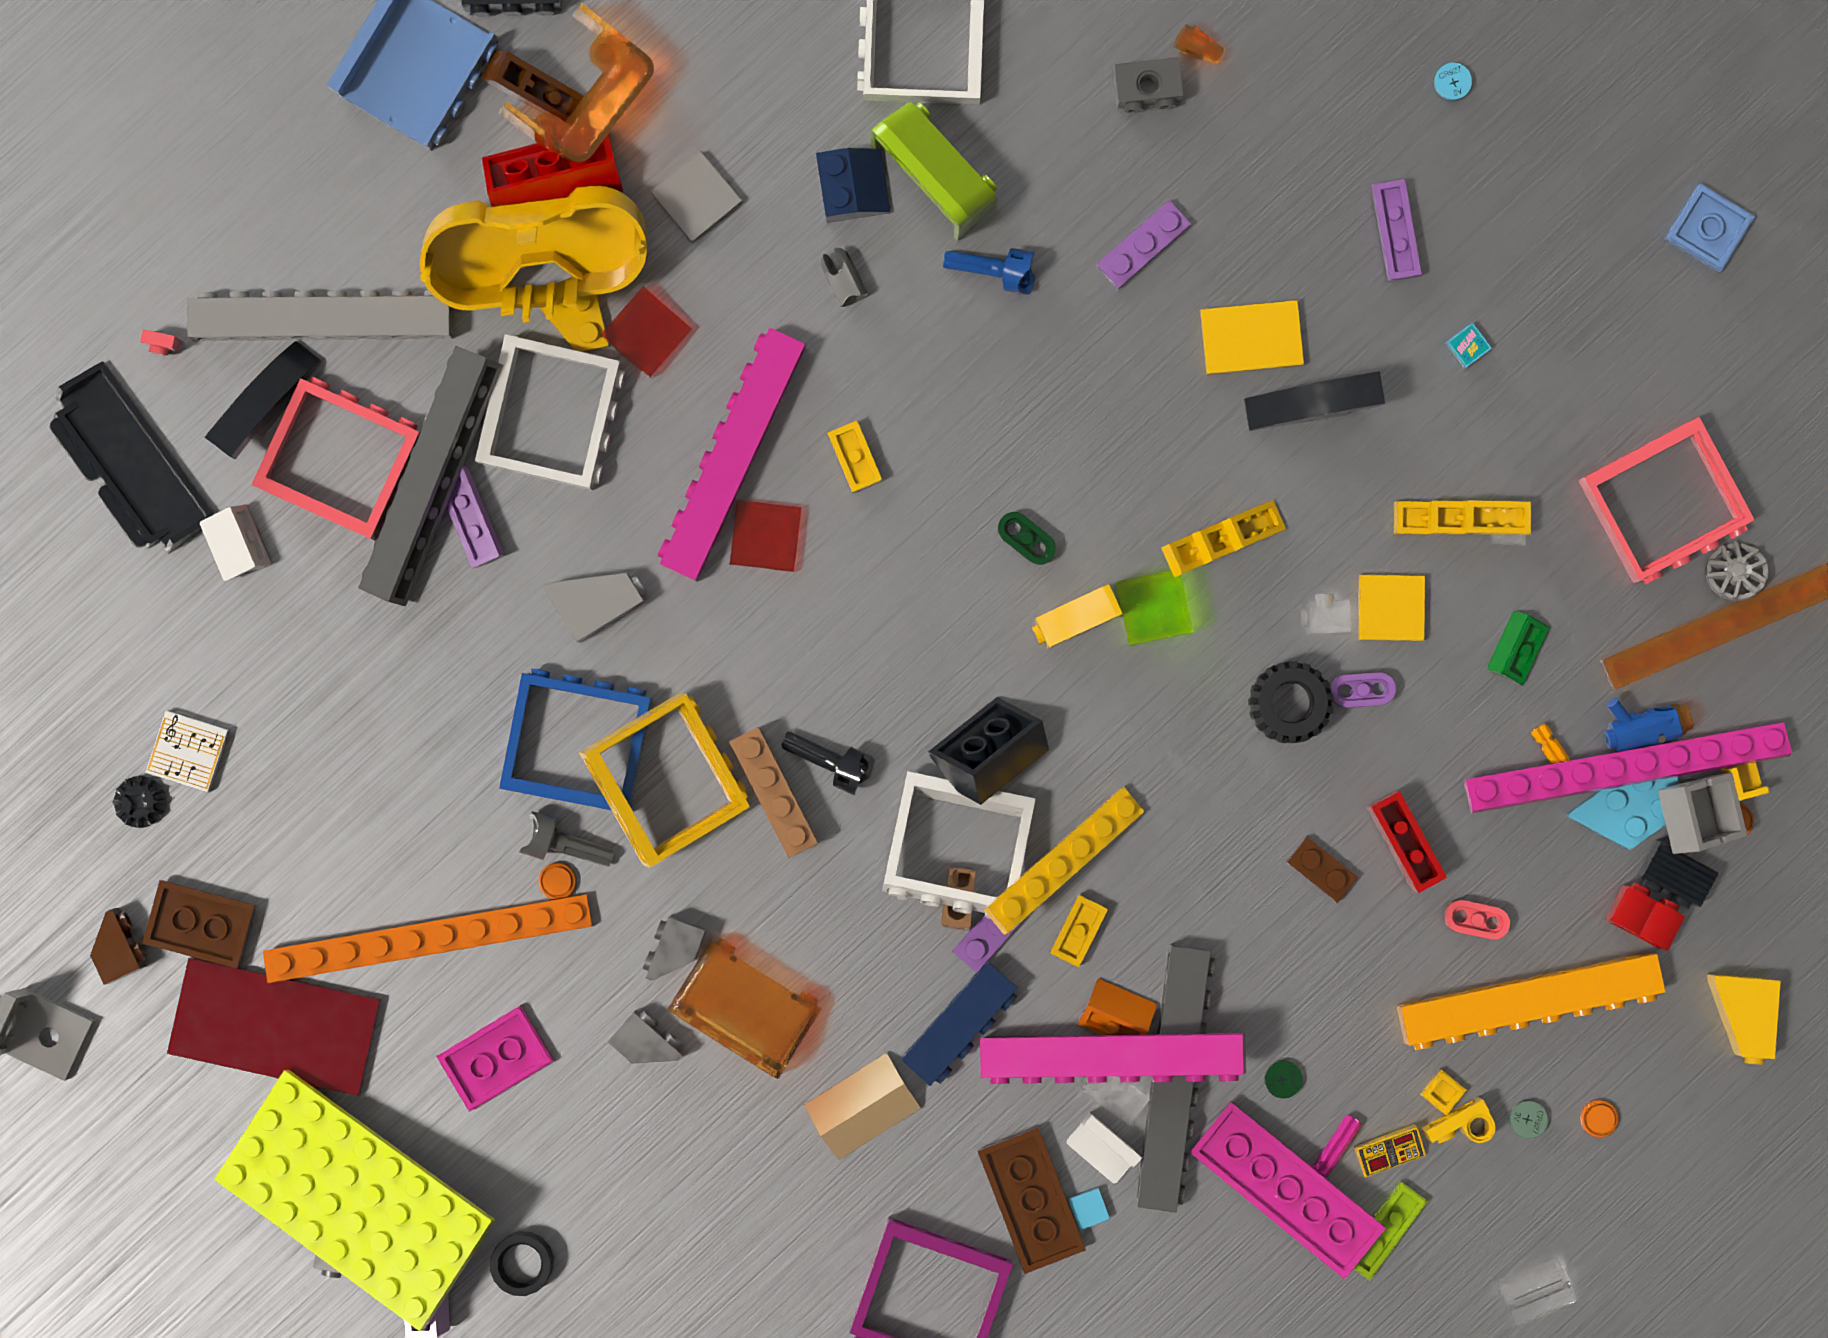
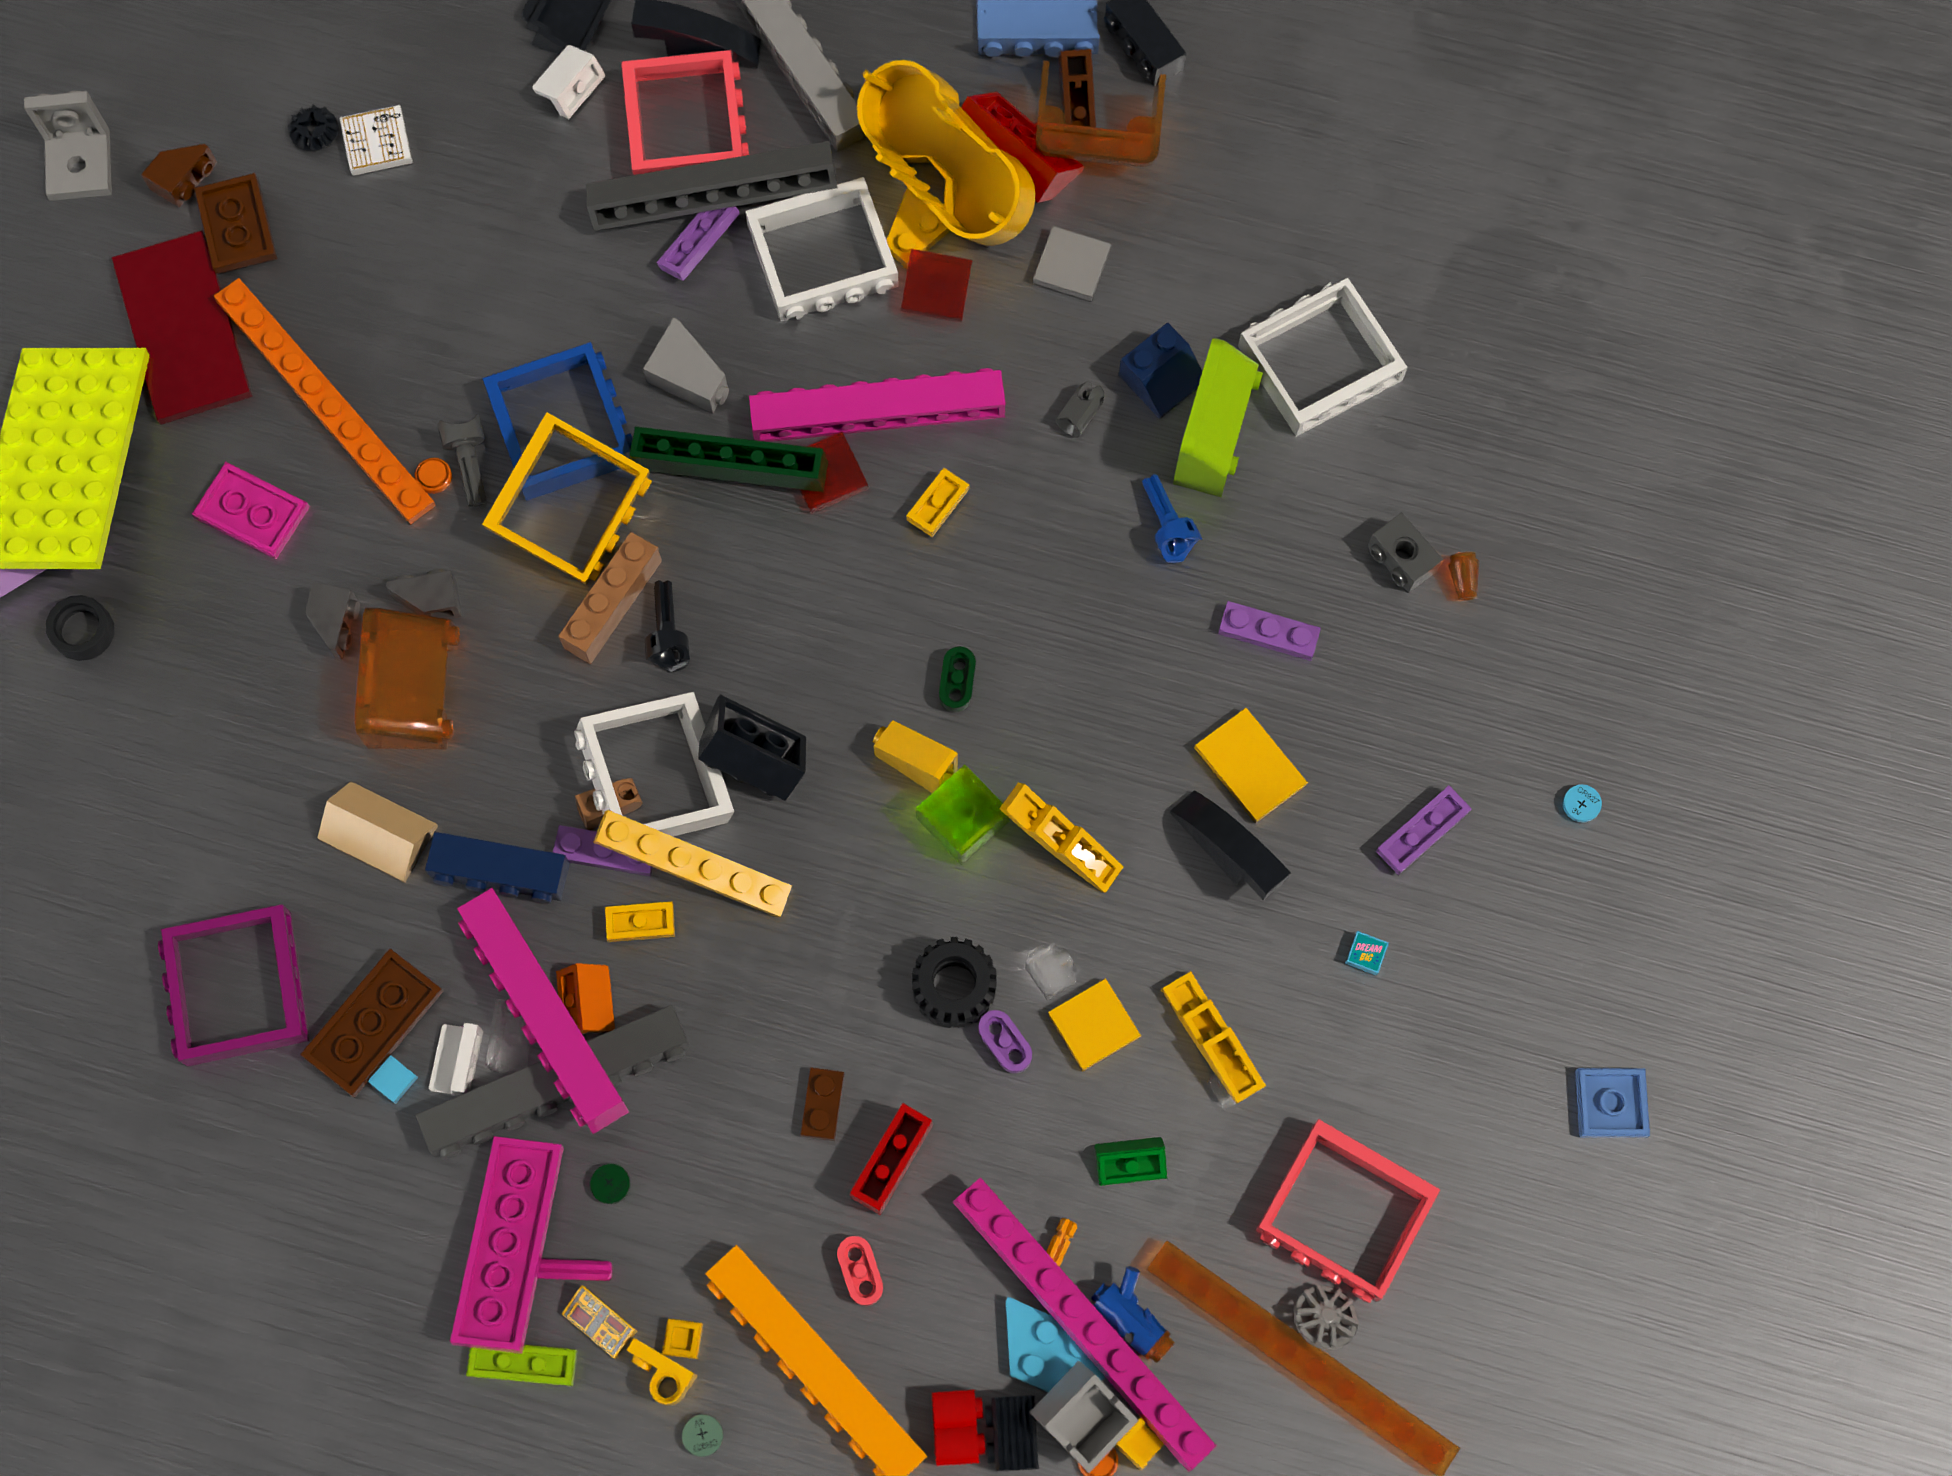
camera: 65 degrees right, 15 degrees down
none -> dark green brick [629,426,828,492]

